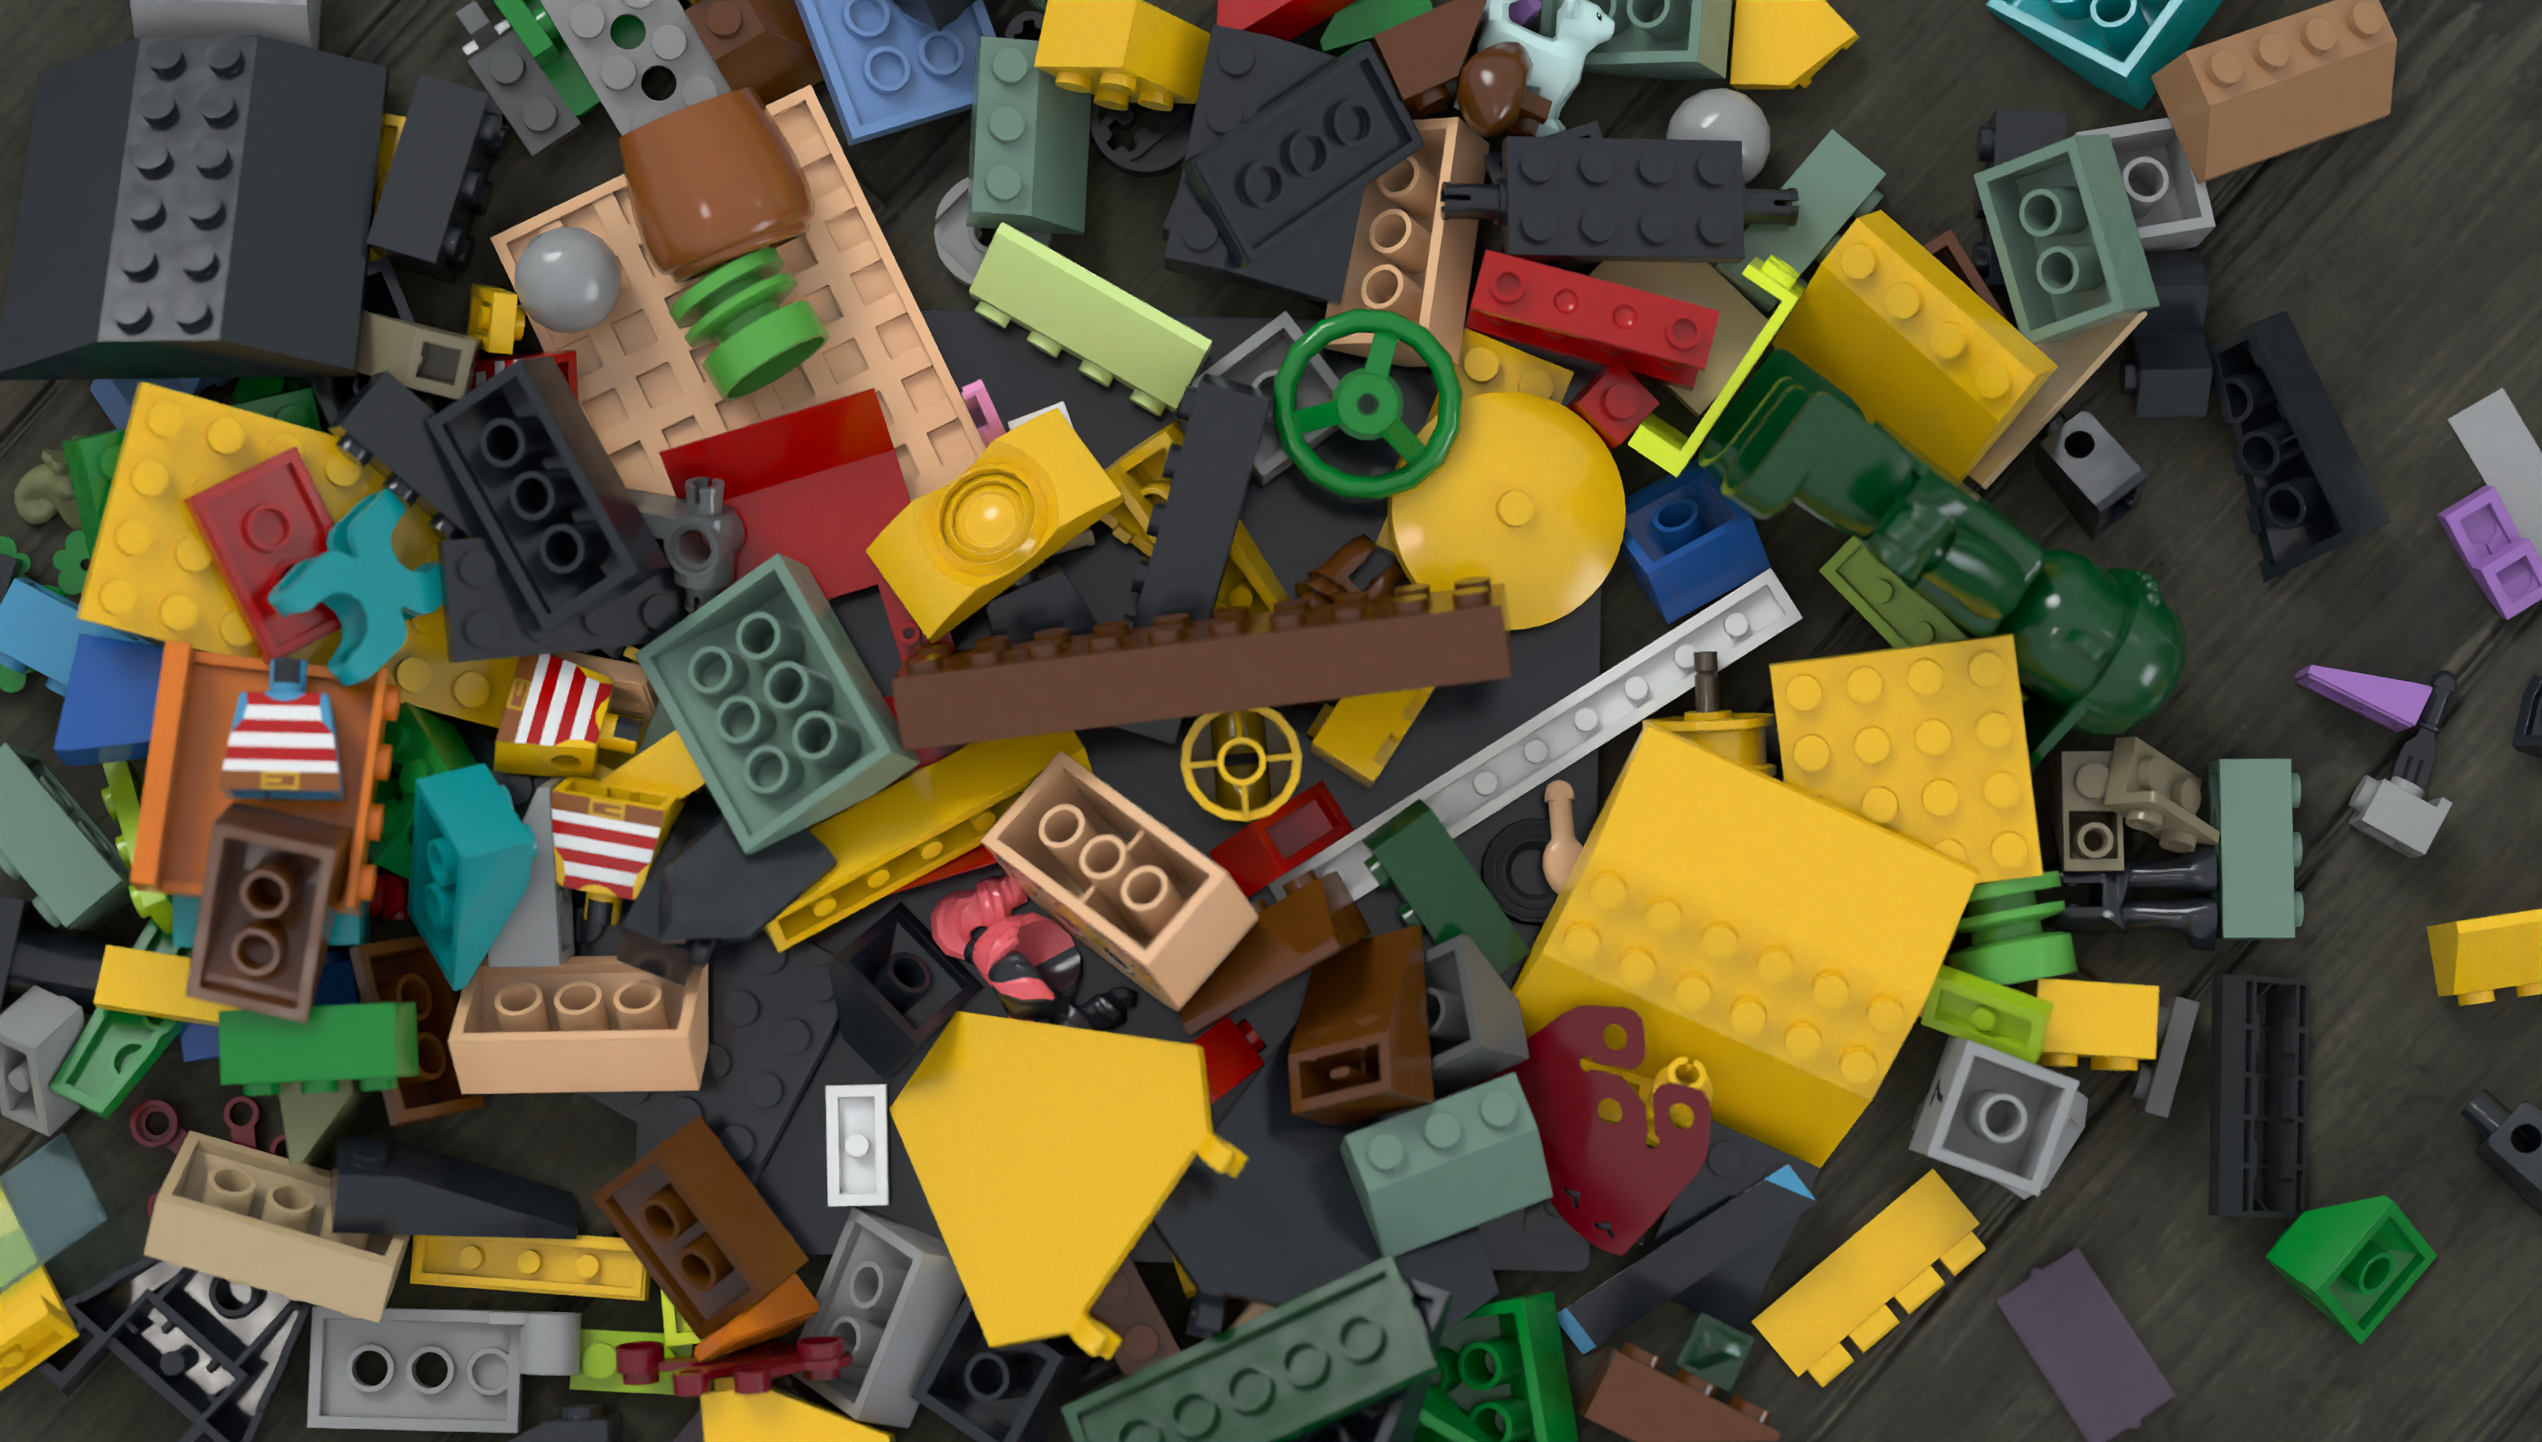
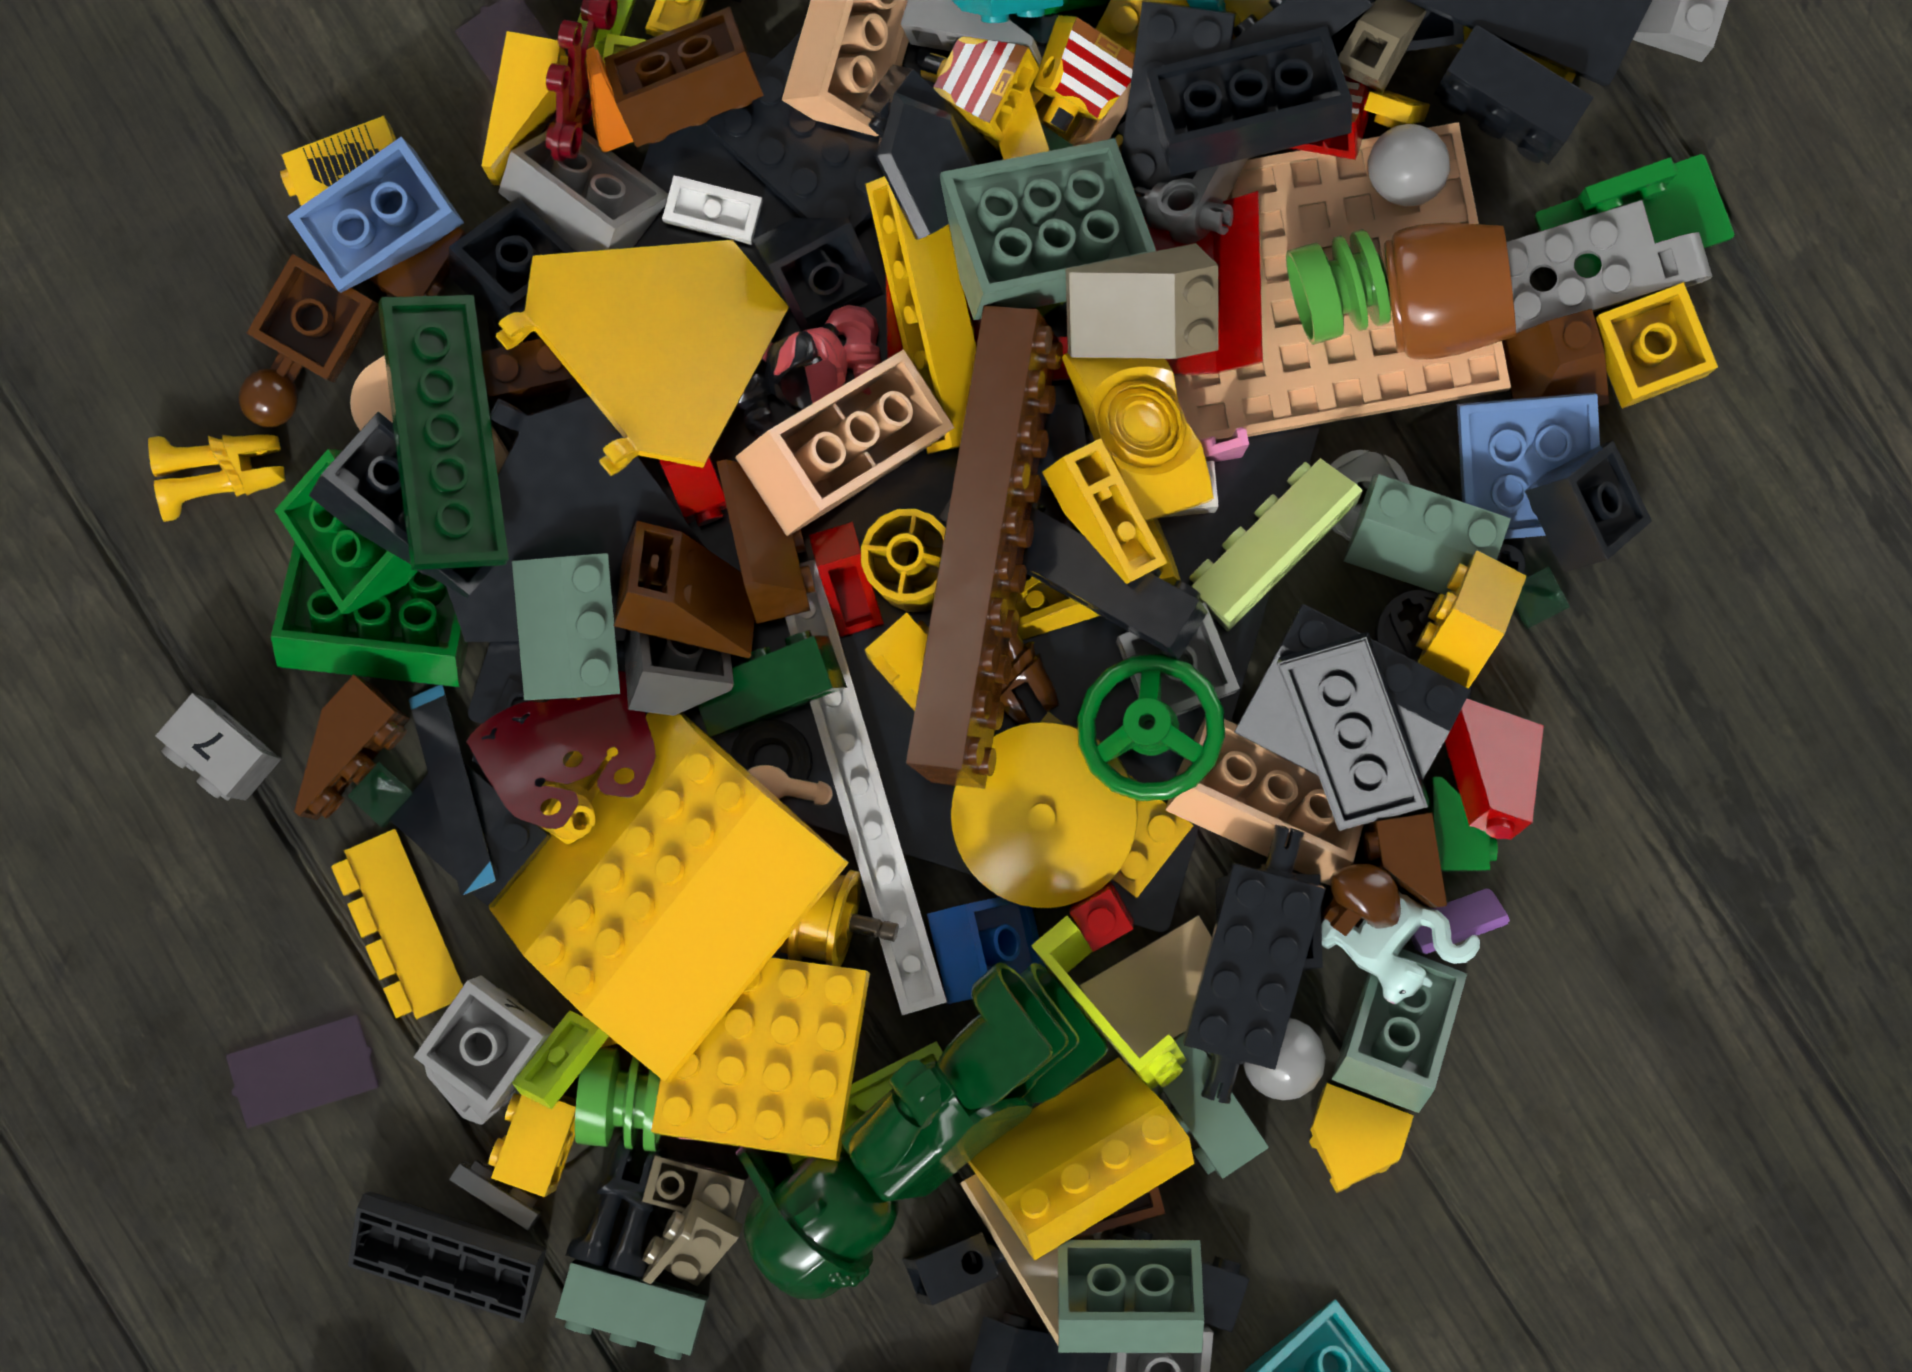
camera: 110 degrees right, 0 degrees up
dark grey hinge [456,0,584,160] -> none
red fence [1465,250,1720,391] -> none
green slope [2265,1195,2437,1346] -> none
none -> yellow slope [1042,438,1168,584]
none -> slope [1065,243,1219,359]

